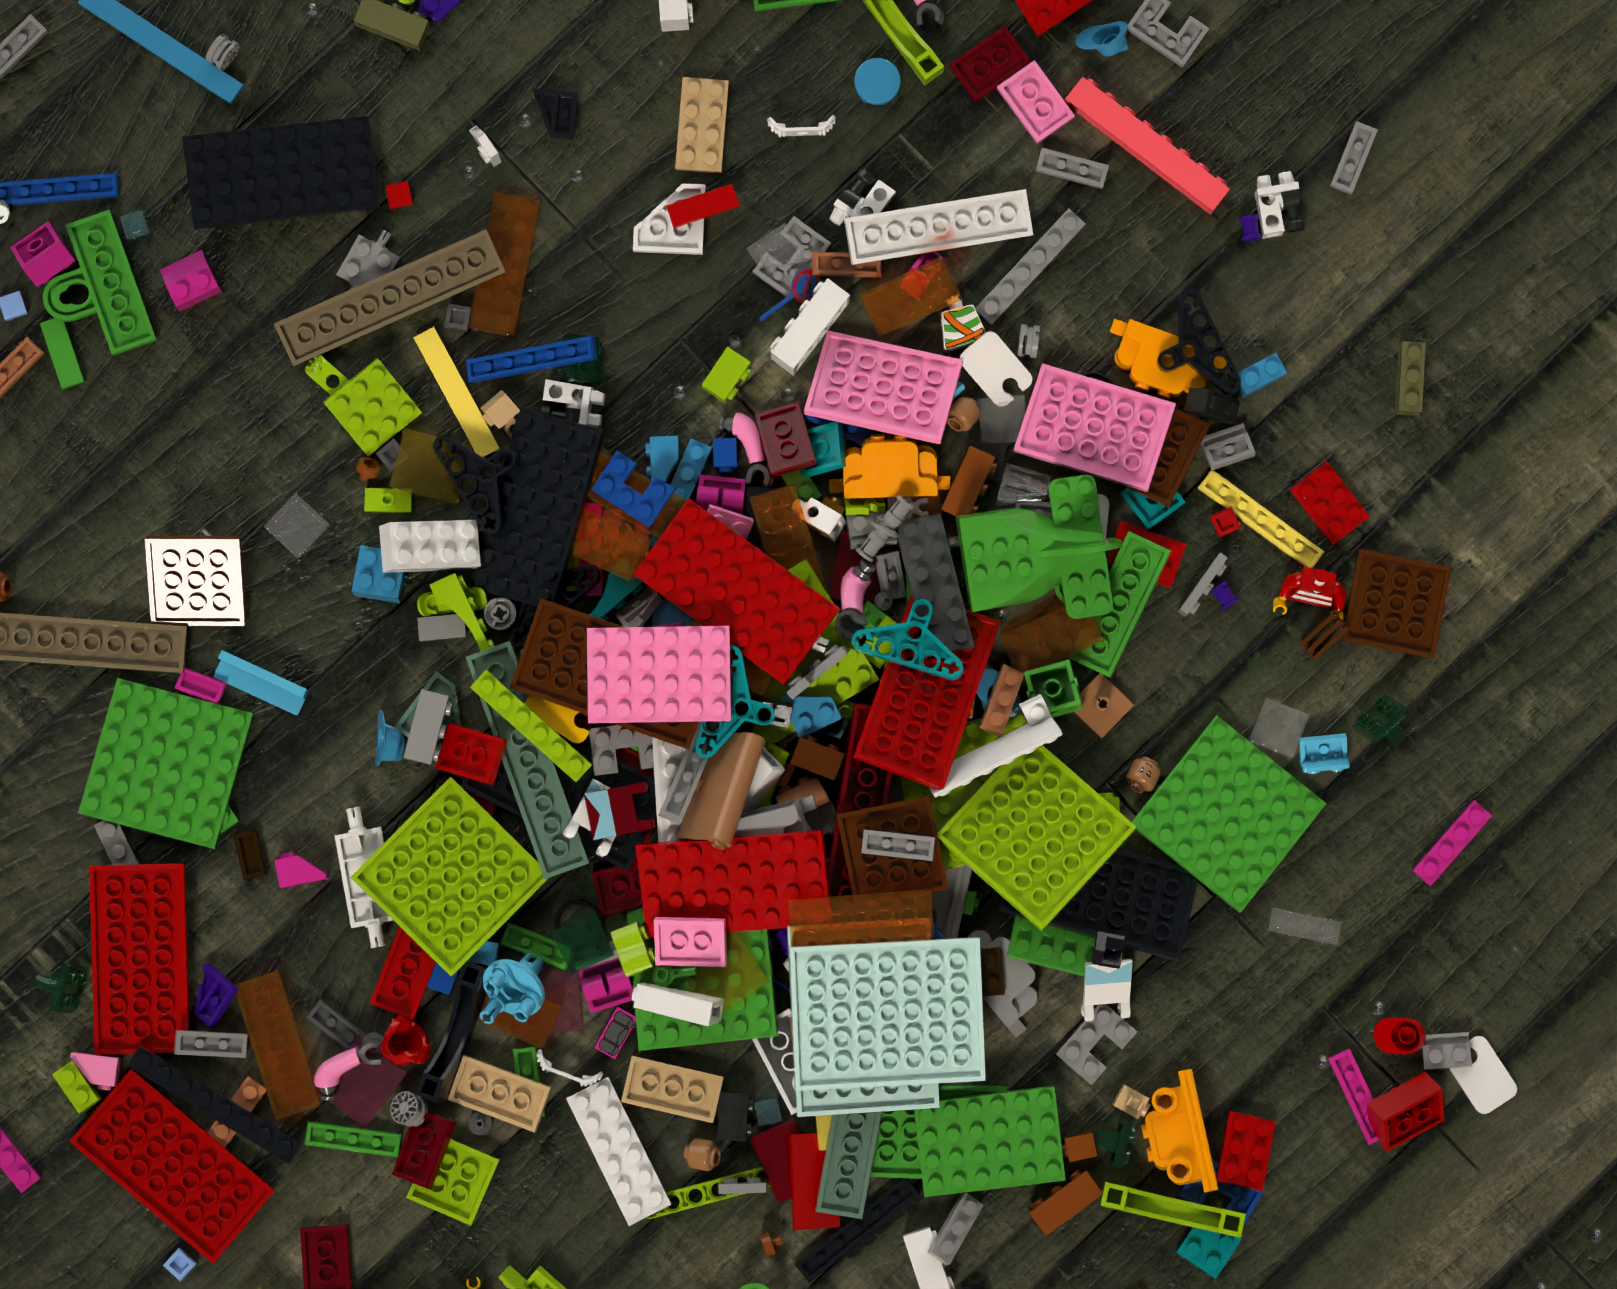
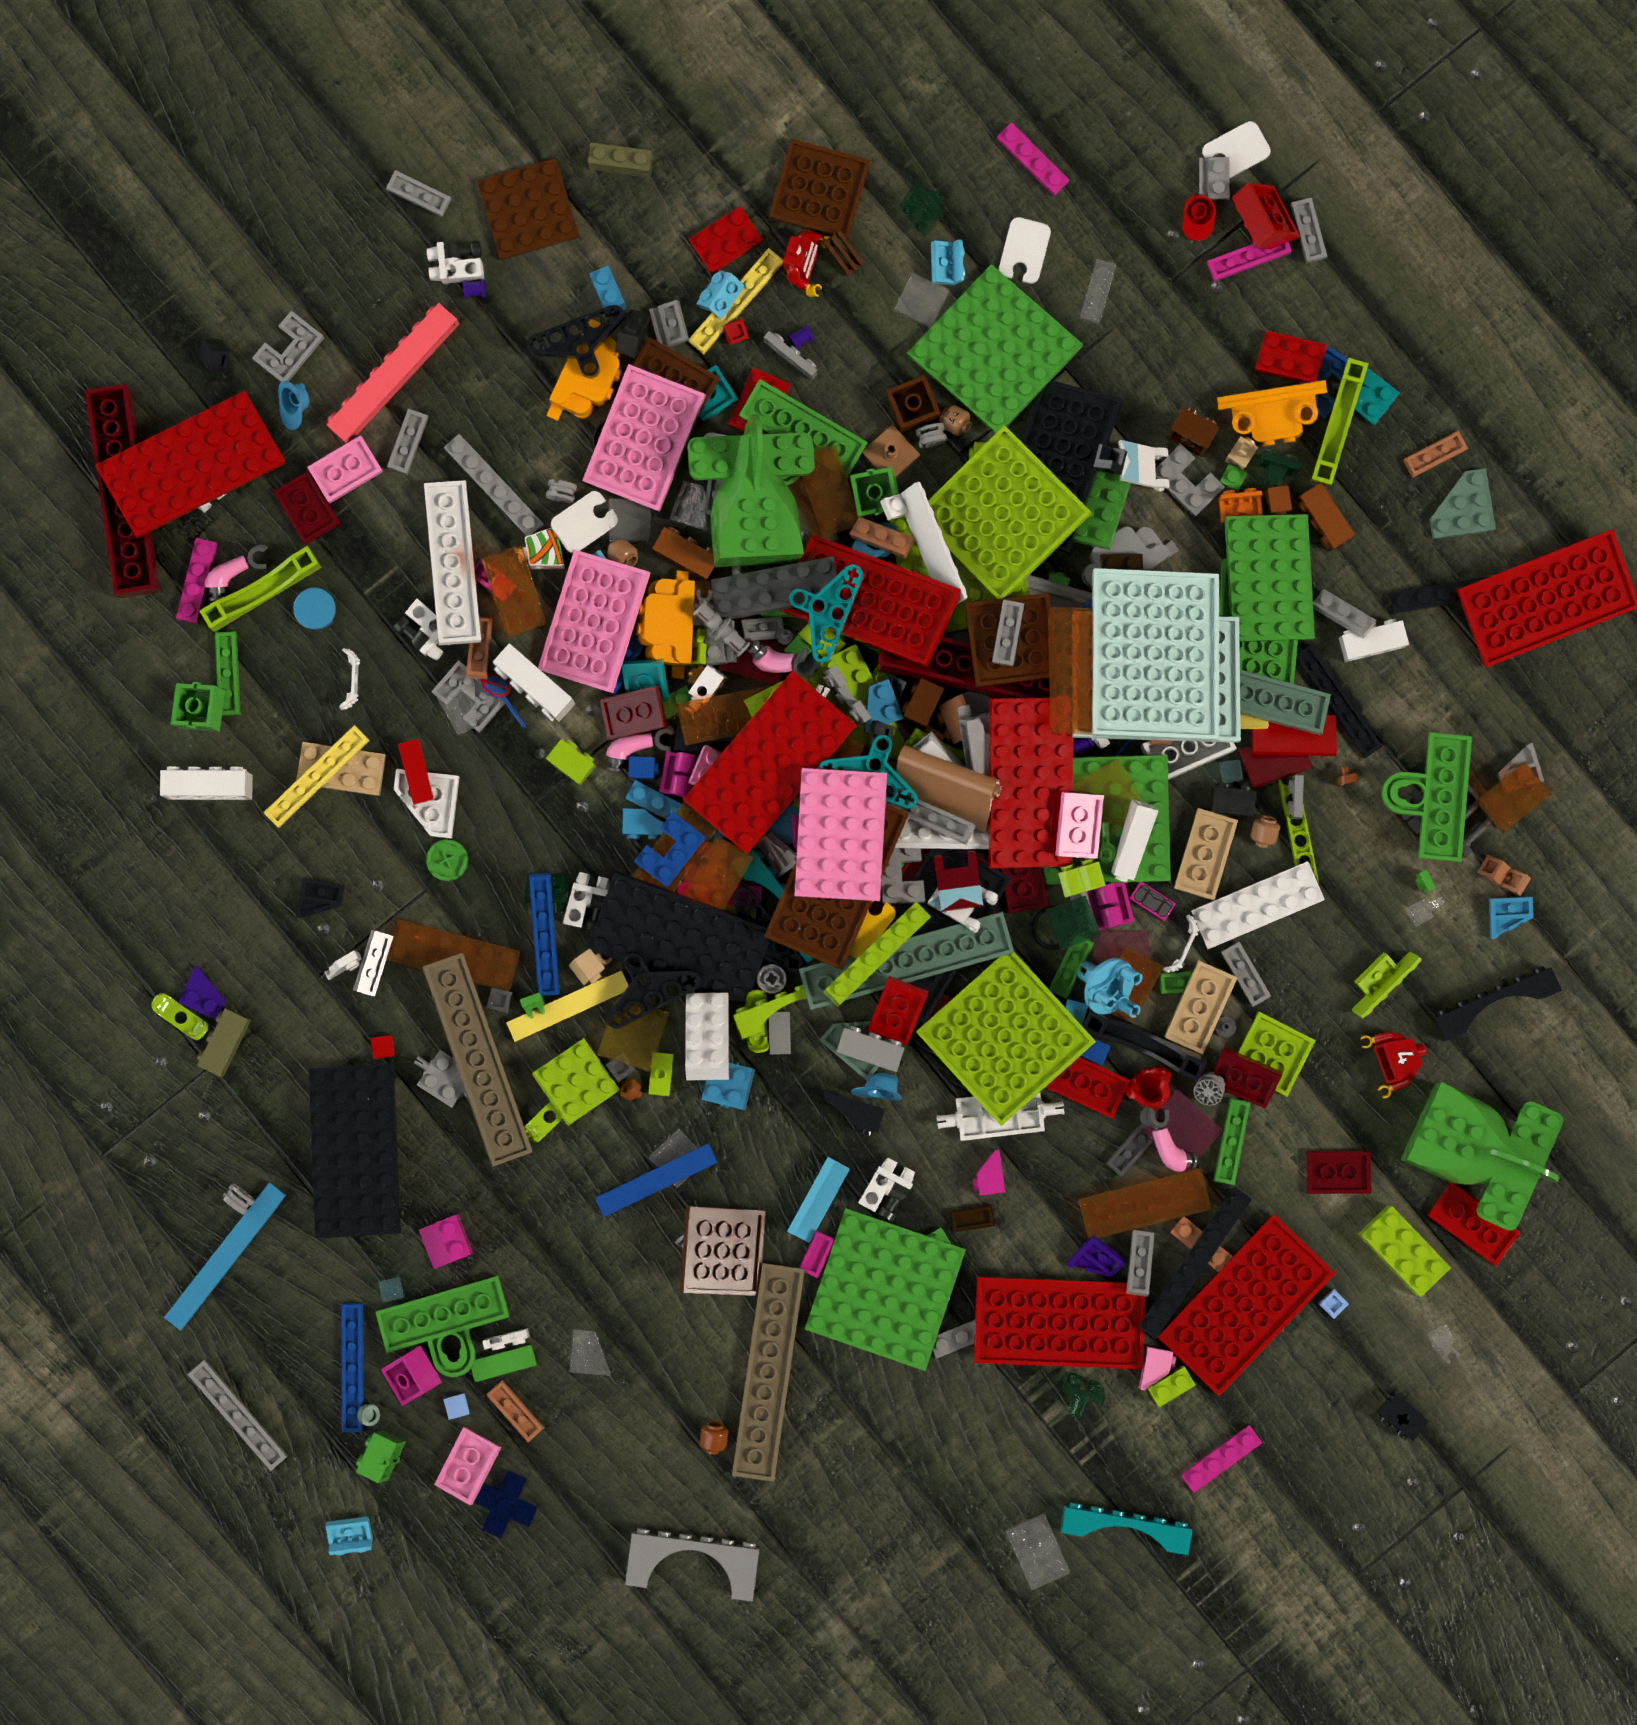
camera: 85 degrees left, 0 degrees up
none -> light yellow tile [263,725,370,828]
none -> plate [353,930,393,997]
none -> bright green tile [426,839,469,881]
none -> reddish brown plate [477,158,580,260]
none -> white wing [482,1328,530,1350]
none -> bright green tile [520,992,546,1019]
none -> clear wing [569,1329,611,1376]
none -> blue tile [595,1143,718,1217]
none -> medium azure bracket [696,270,744,319]
none -> black slope [823,1091,885,1136]
none -> white hips [858,1158,915,1222]
none -> reddish brown brick [886,375,941,434]
none -> light grey wheel [916,423,947,448]
none -> white piece [999,218,1051,284]
none -> reddish brown brick [1166,407,1219,457]
none -> orange bracket [1218,488,1263,523]
none -> bright green plate [1220,464,1247,492]
none -> light grey plate [1220,942,1271,1007]
none -> light grey plate [1290,197,1327,263]

